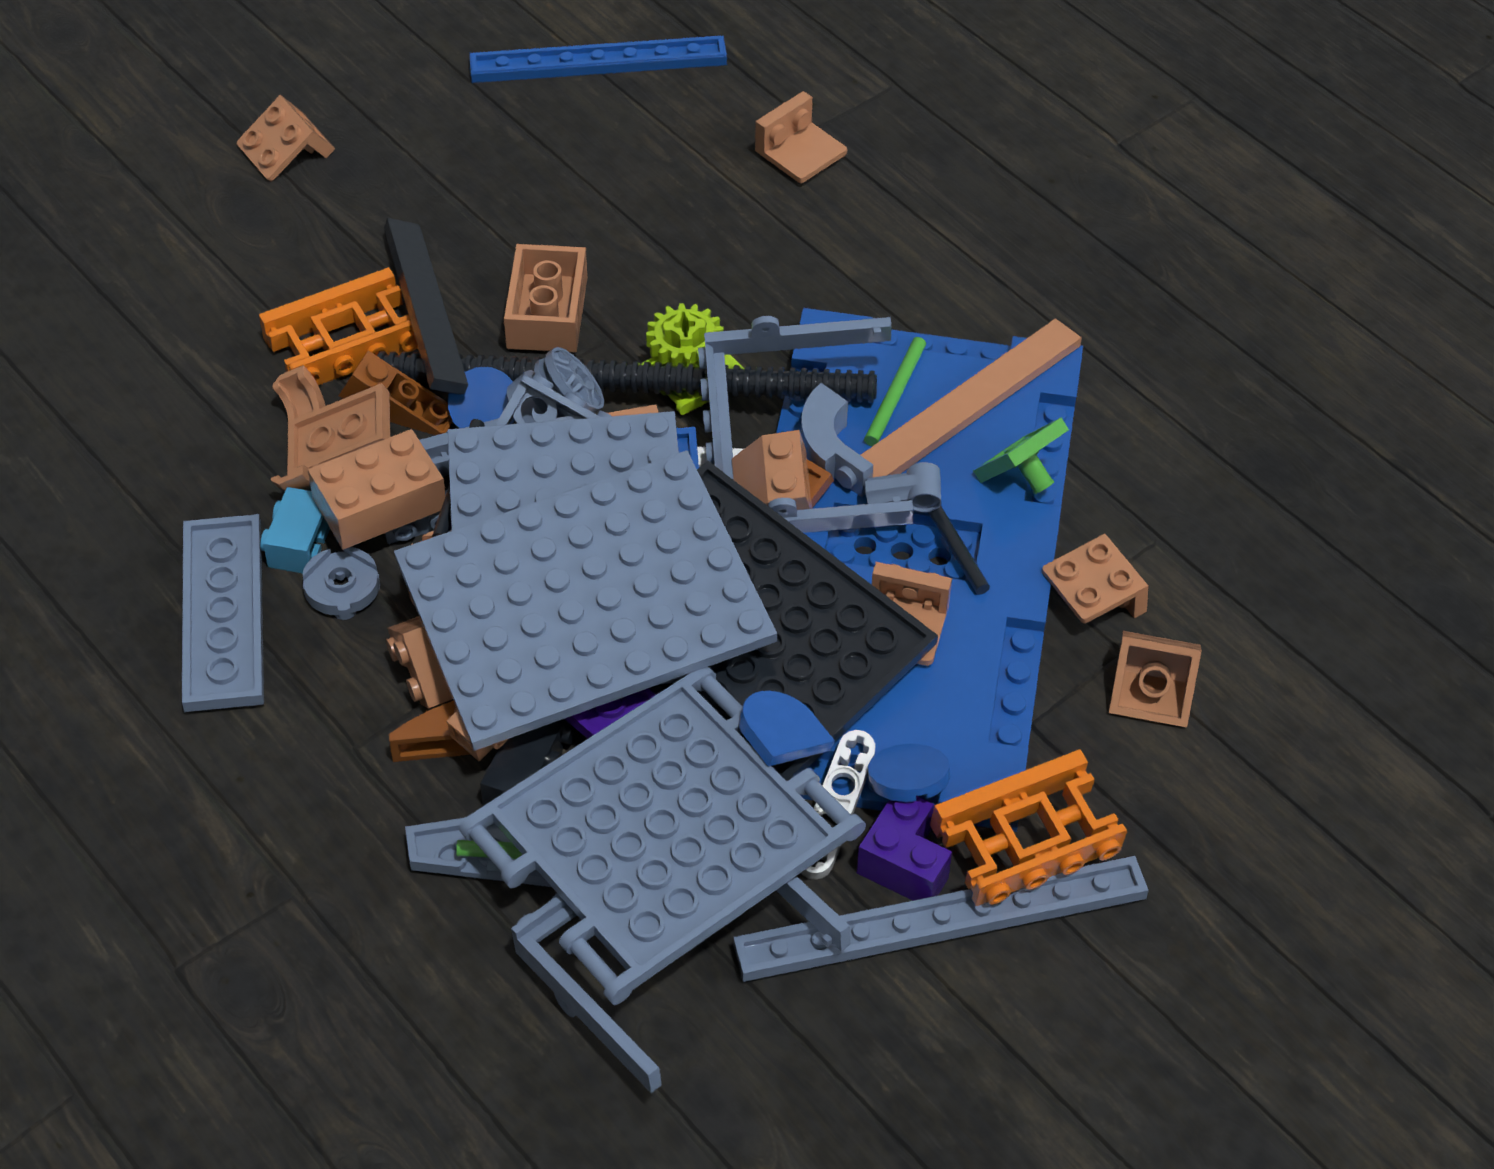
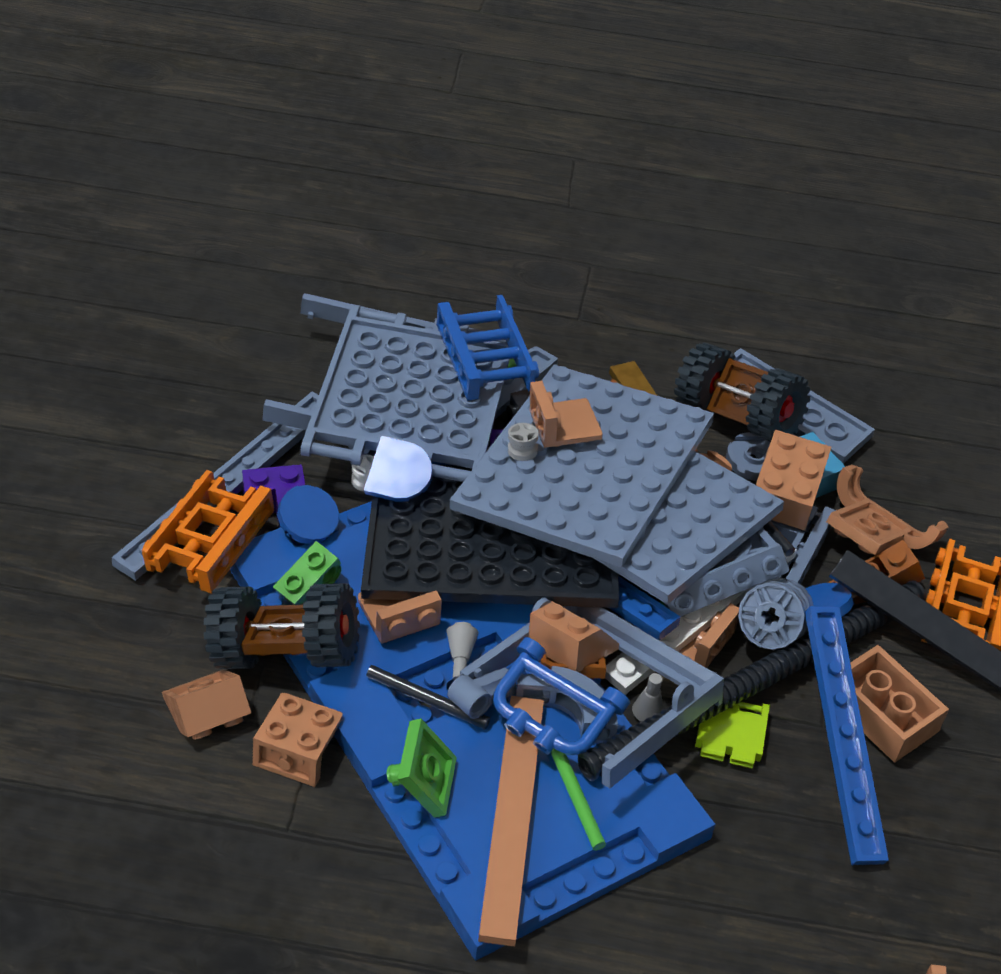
camera: 135 degrees right, 5 degrees down
lime gear [646,303,723,367] -> none
white beam [801,730,875,880] -> none
none -> black plate [203,583,360,669]
none -> bright green plate [273,541,342,605]
none -> blue fence [436,295,539,401]
none -> light grey cone [446,622,479,681]
none -> blue bar [493,637,630,755]
none -> light grey wheel [508,423,538,461]
none -> nougat bracket [529,381,603,448]
none -> pearl gold tile [609,361,657,396]
none -> light grey cone [632,673,664,721]
none -> black plate [674,342,811,442]
none -> blue plate [805,606,889,865]

